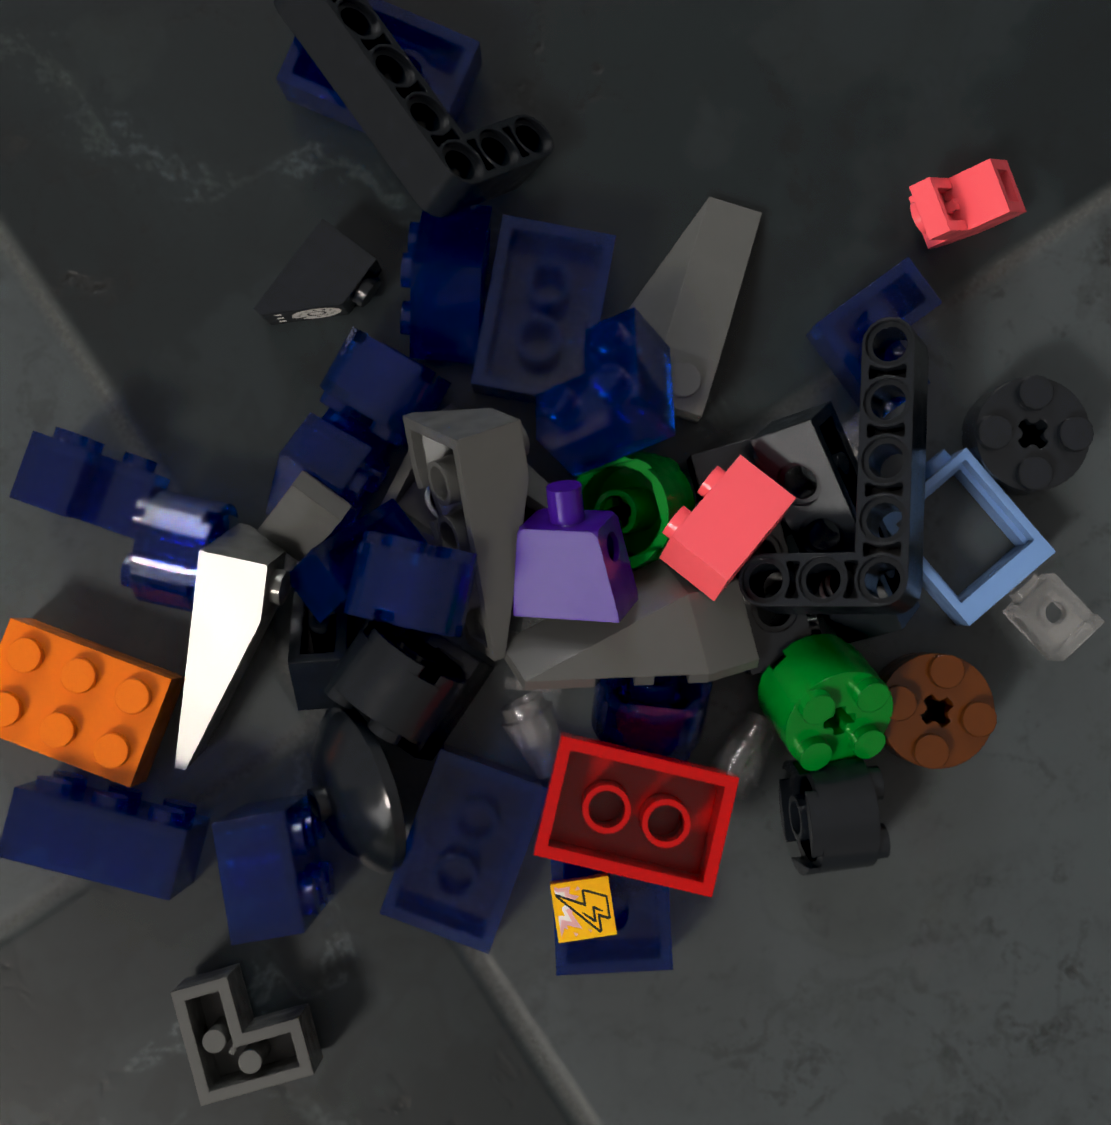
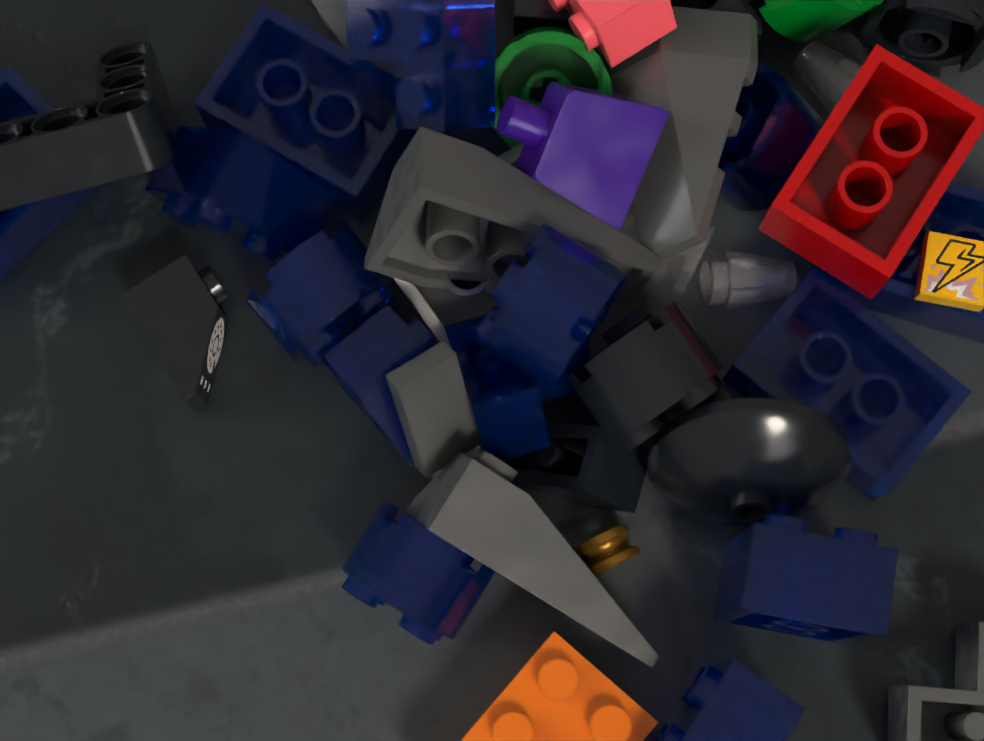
camera: 65 degrees left, 10 degrees down
clear blue brick [9,426,170,542] -> none
none -> pearl gold bush [574,523,641,576]

